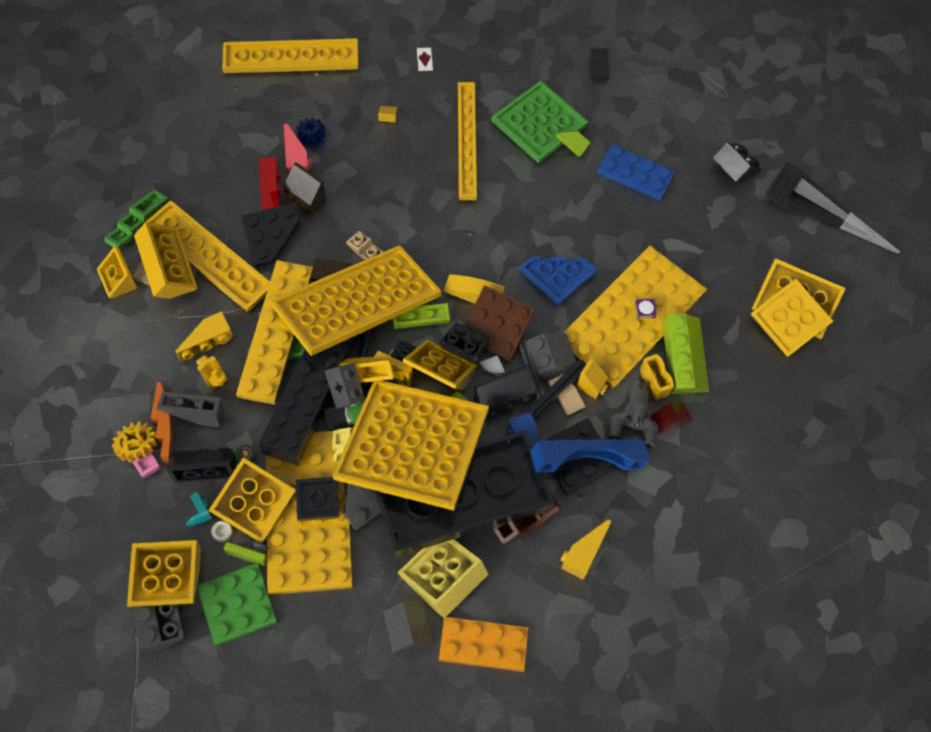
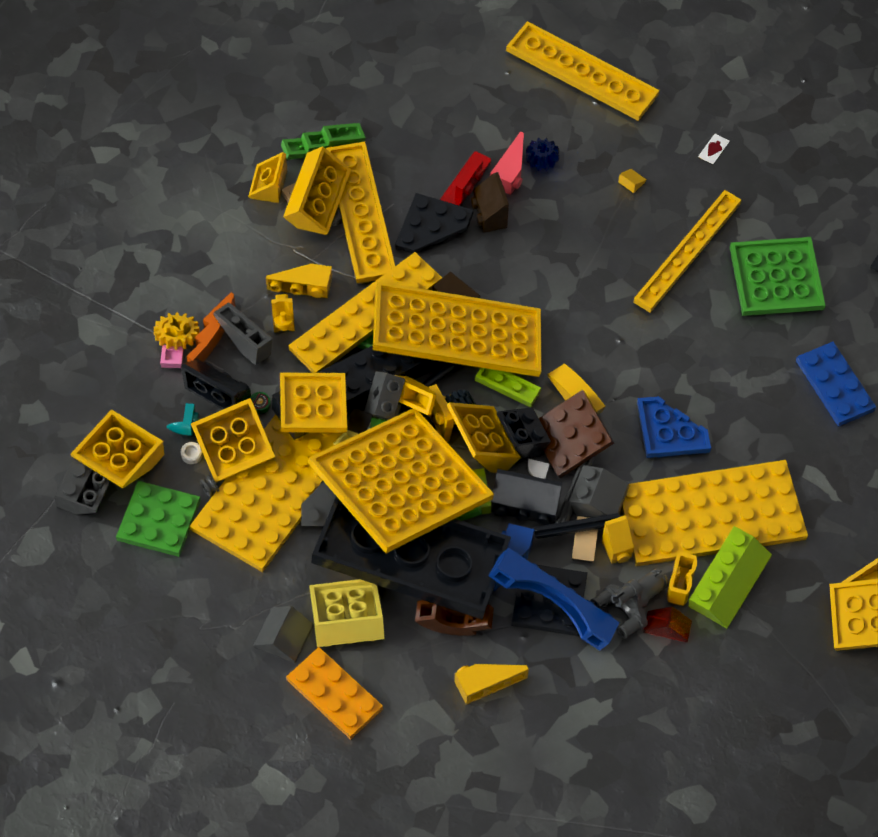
camera: 40 degrees right, 5 degrees down
lime tile [224,542,267,567] -> none
black plate [296,477,339,522] -> none
tan slope [346,231,384,260] -> none
lime tile [556,131,590,157] -> none
tile [635,299,657,319] -> none
none -> yellow plate [280,373,347,433]

